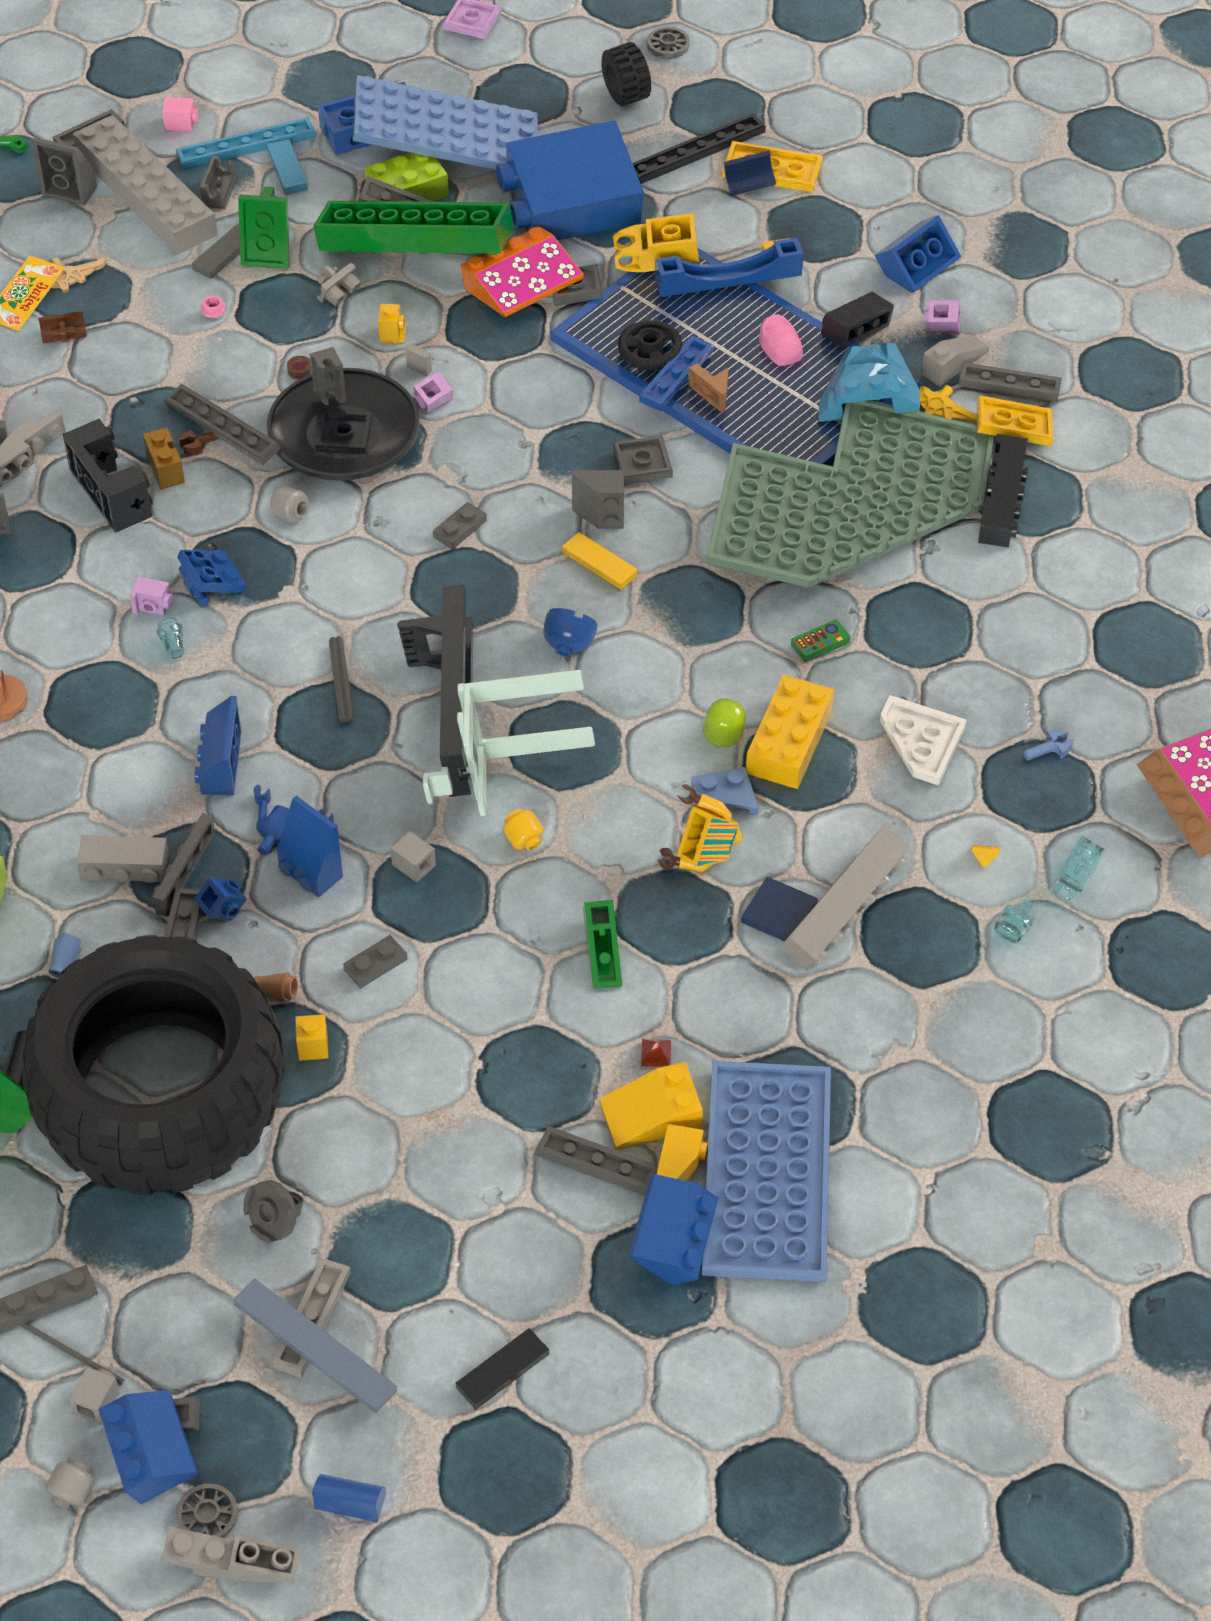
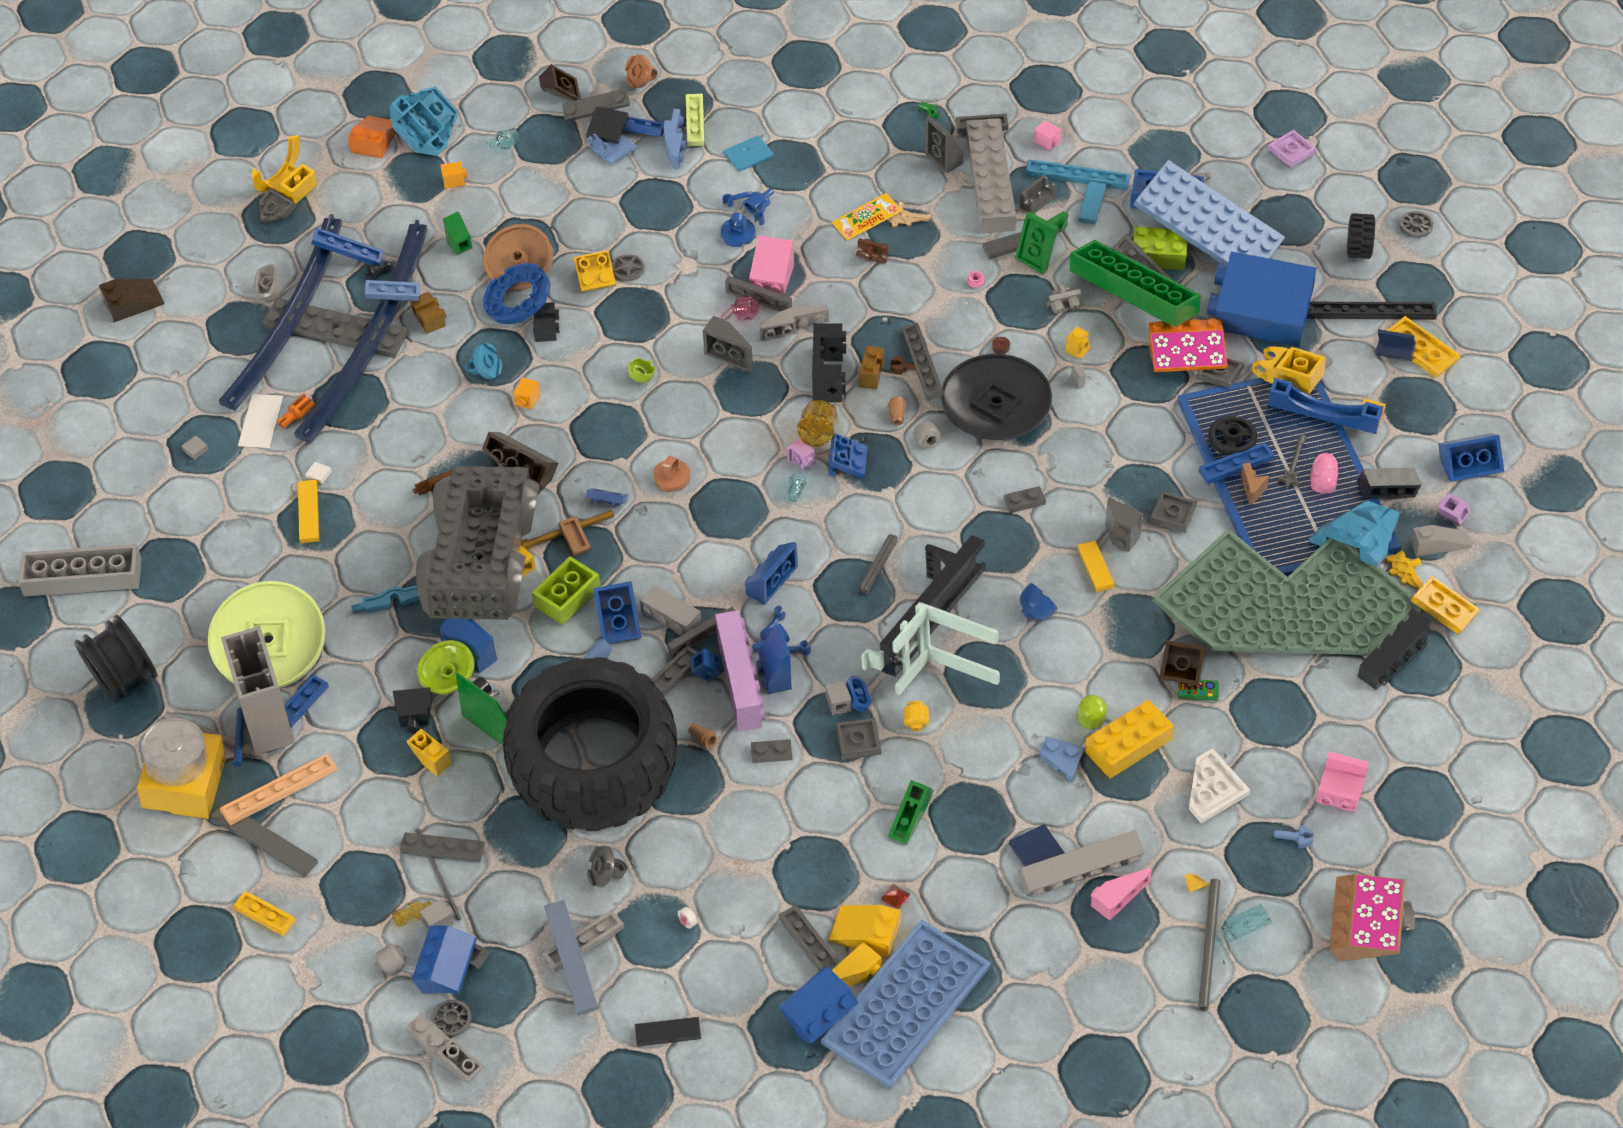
camera: 35 degrees right, 0 degrees up
yellow brick [296,1014,329,1061] -> none
dark grey hinge [309,347,346,405] -> none
blue brick [312,1474,386,1522] -> none
lavender brick [413,371,453,413] -> none
yellow torso [658,784,742,872] -> none
dark grey plate [959,362,1062,402] -> none
clear light blue piece [994,900,1034,943] -> none
none -> clear yellow piece [392,901,432,927]
none -> blue slope [593,581,642,644]
none -> white tile [678,907,697,929]
none -> lavender brick [715,610,765,732]
none -> clear yellow cylinder [797,400,838,447]
none -> dark grey plate [836,718,881,760]
none -> blue plate [845,676,872,712]
none -> medium nougat cone [888,397,906,425]
none -> bright pink slope [1091,868,1152,920]
none -> dark brown slope [1159,640,1207,686]
none -> dark grey piece [1198,879,1221,1011]
none -> dark grey piece [1278,434,1306,489]
none -> bright pink panel [1316,752,1369,812]

